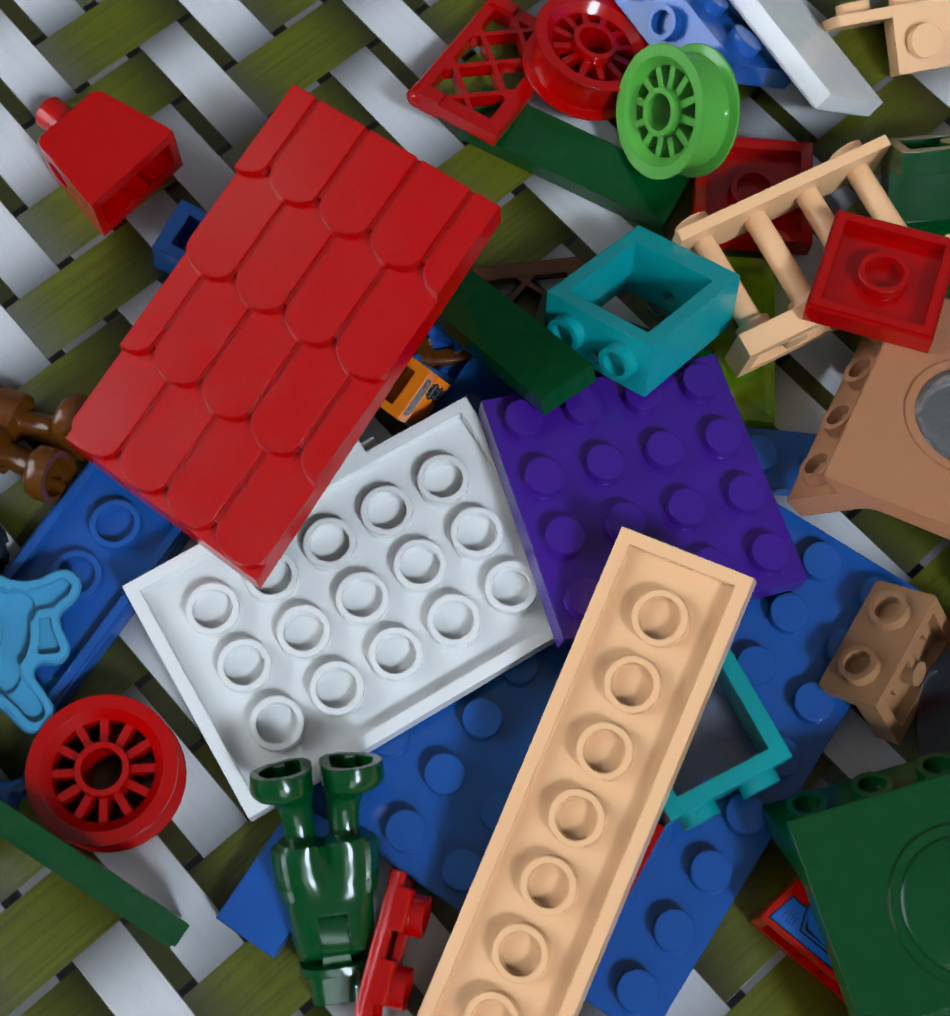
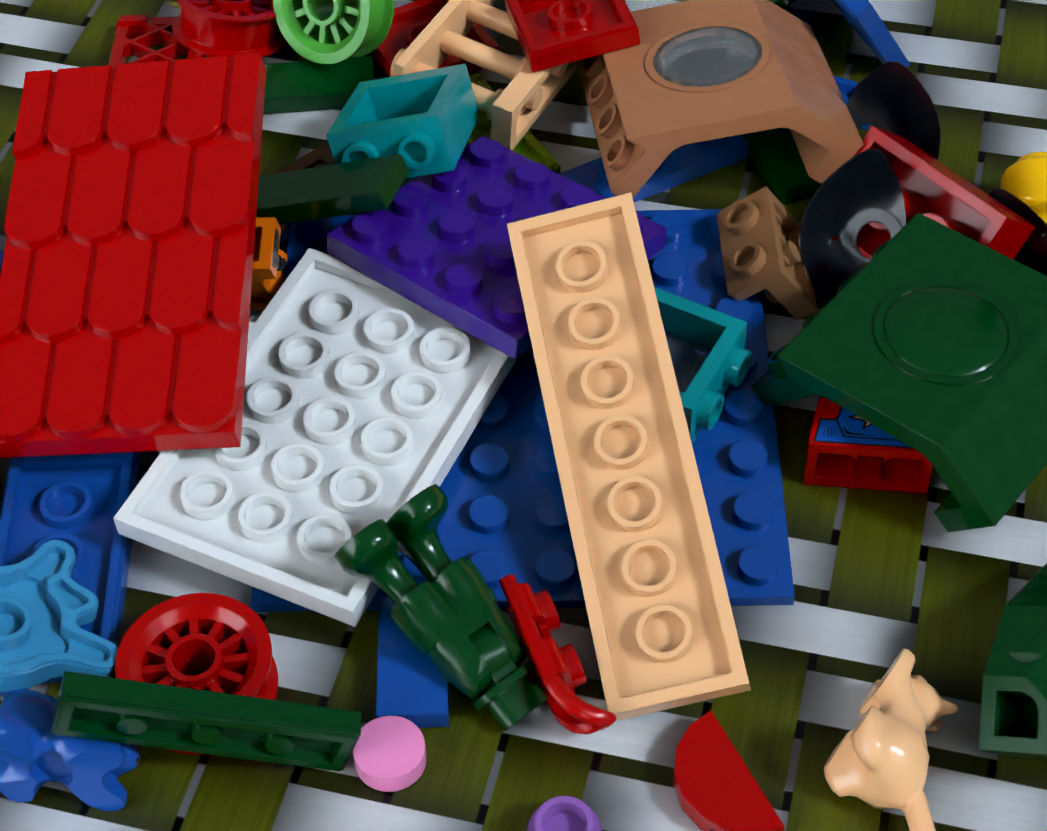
camera: 30 degrees left, 20 degrees down
none -> bright pink tile [353,716,427,792]

